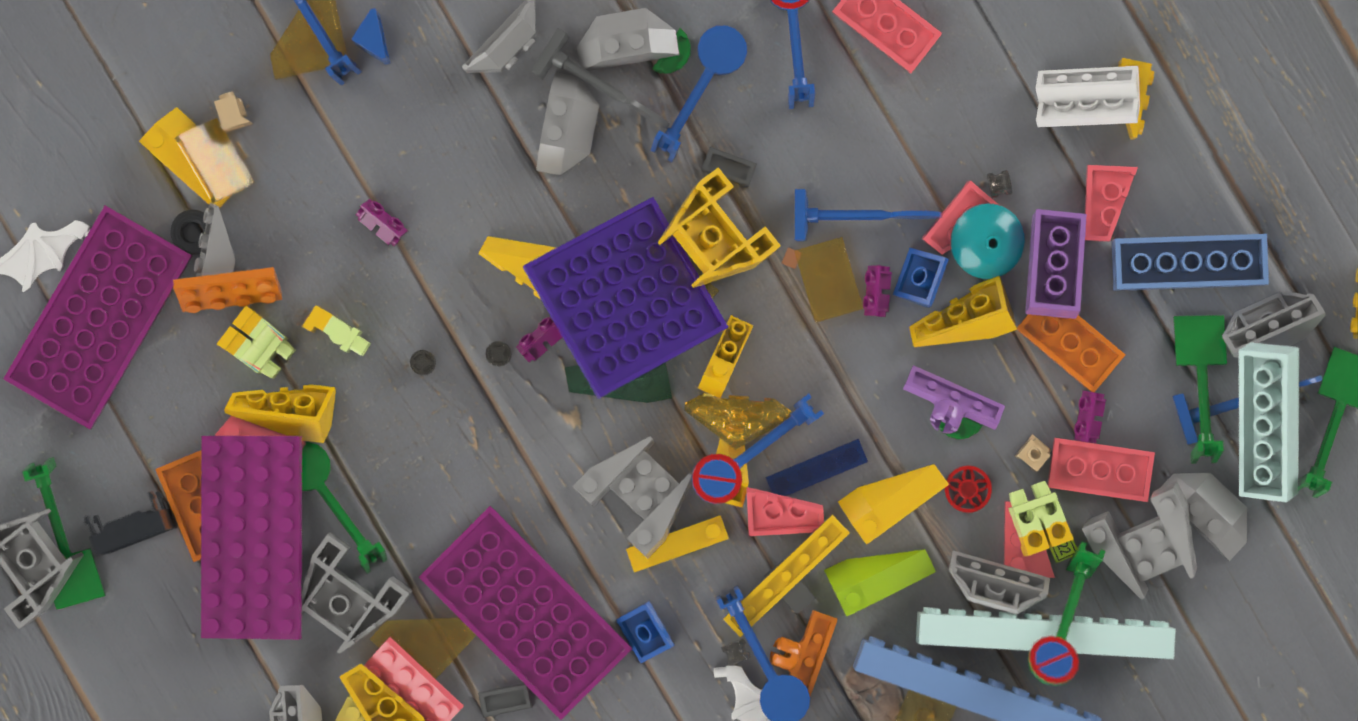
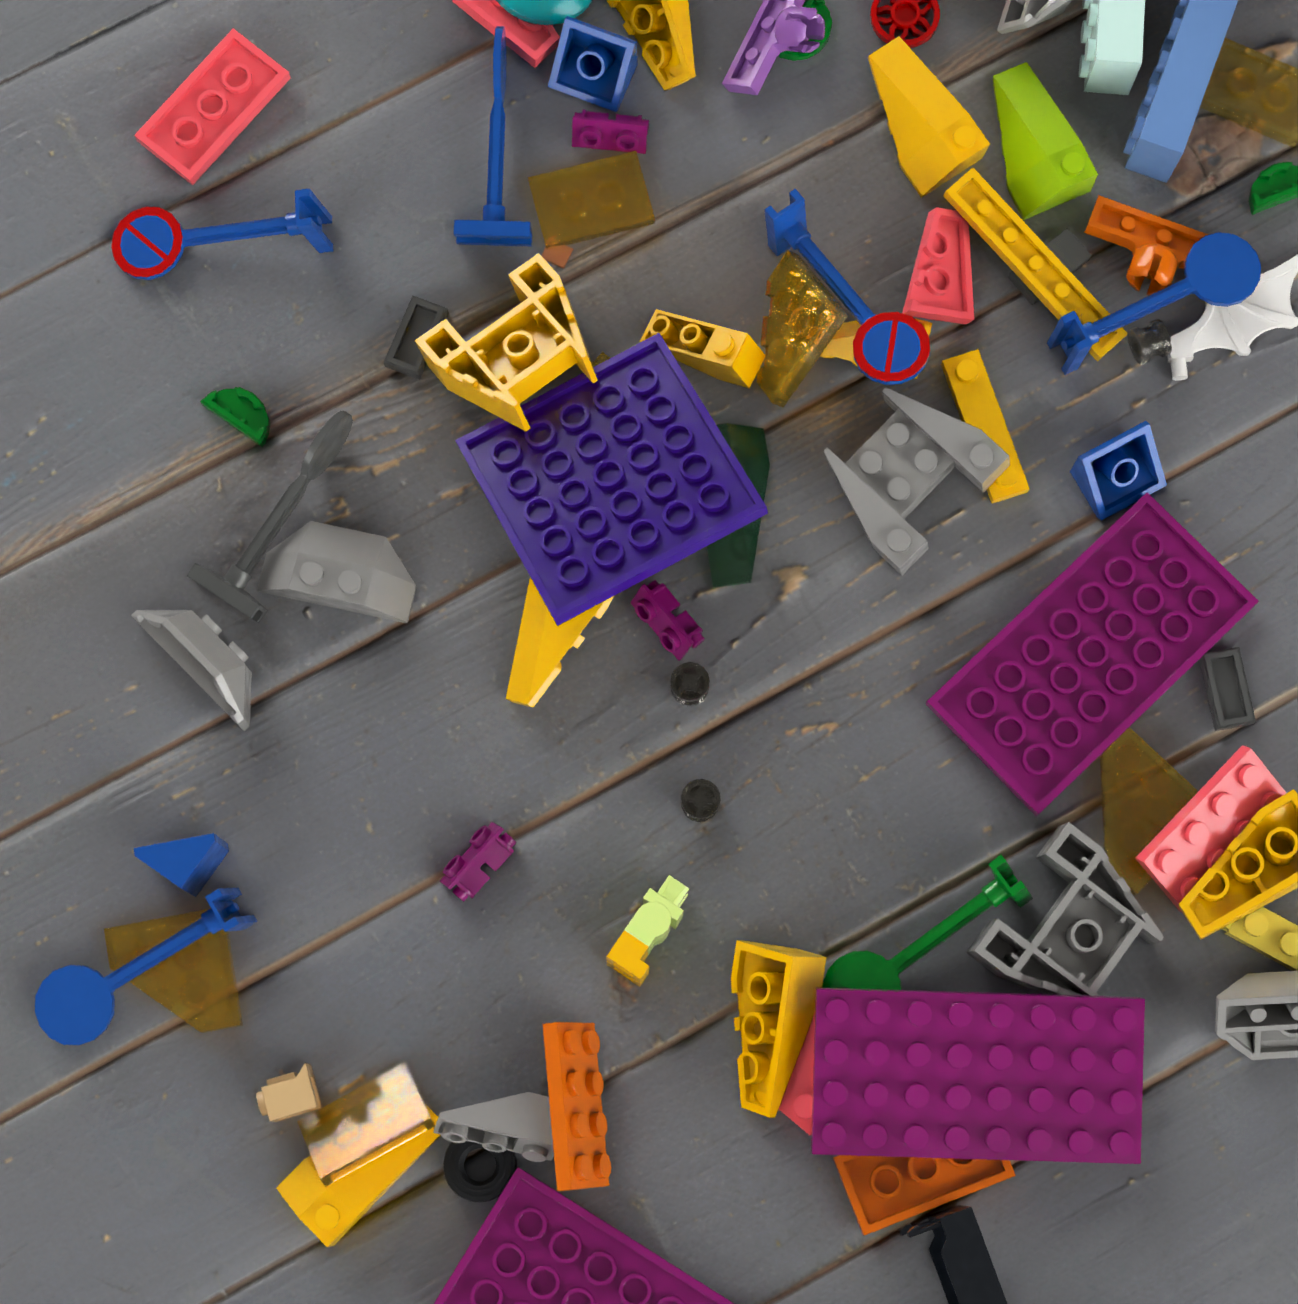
camera: 85 degrees left, 10 degrees down
yellowish green hips [217,306,296,379] -> none
light grey wedge [577,8,679,71] -> none
blue piece [650,25,747,163] -> none
clear blue plate [765,439,868,496] -> none

